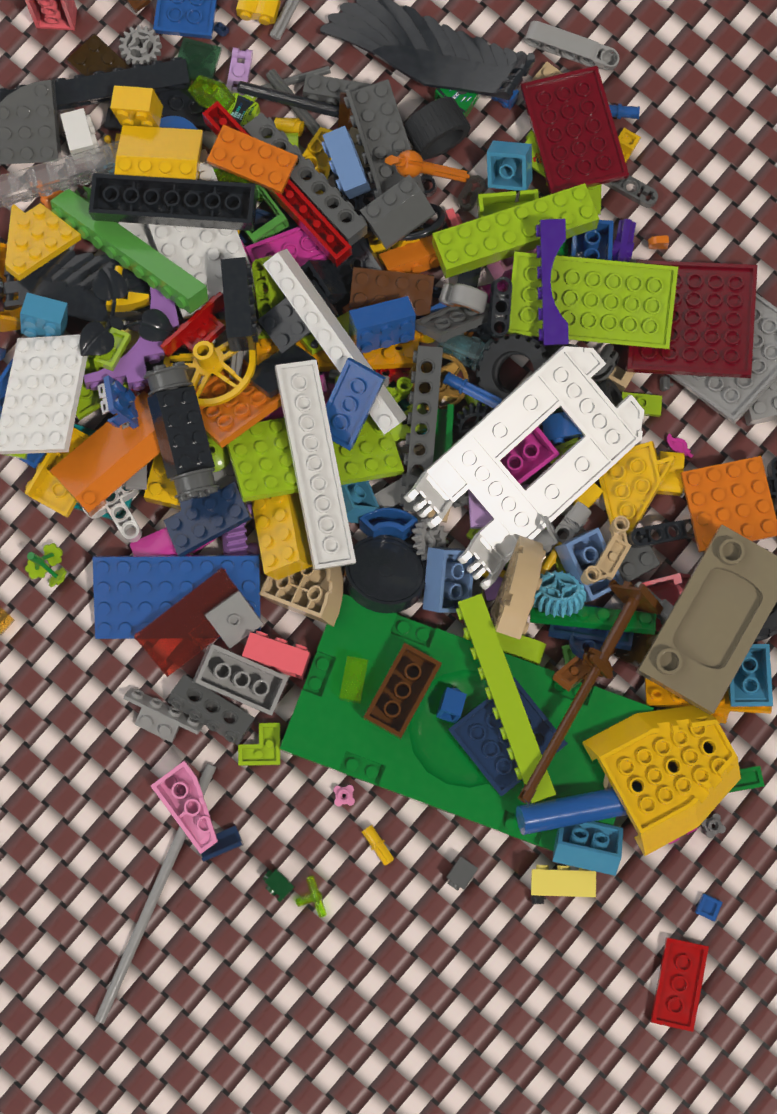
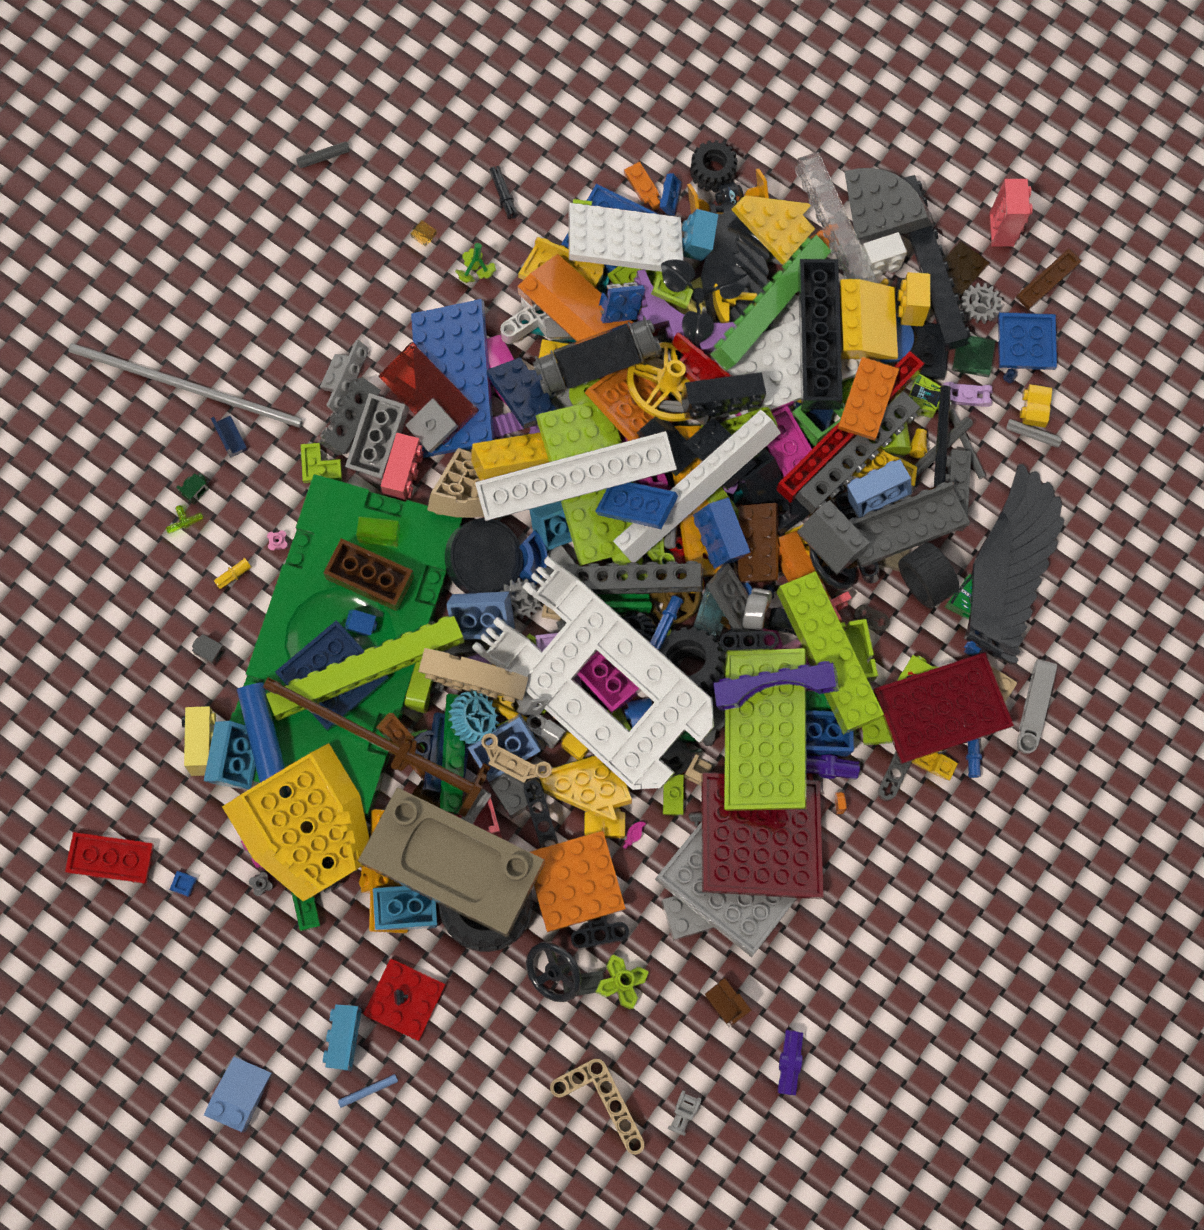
camera: 85 degrees right, 5 degrees down
bright pink wedge [151,760,218,854] -> none
clear neon green brick [188,75,236,111] -> none
orange piece [385,150,470,183] -> none
dark azure brick [487,140,532,191] -> none
dark grey arm [593,344,620,381] -> none

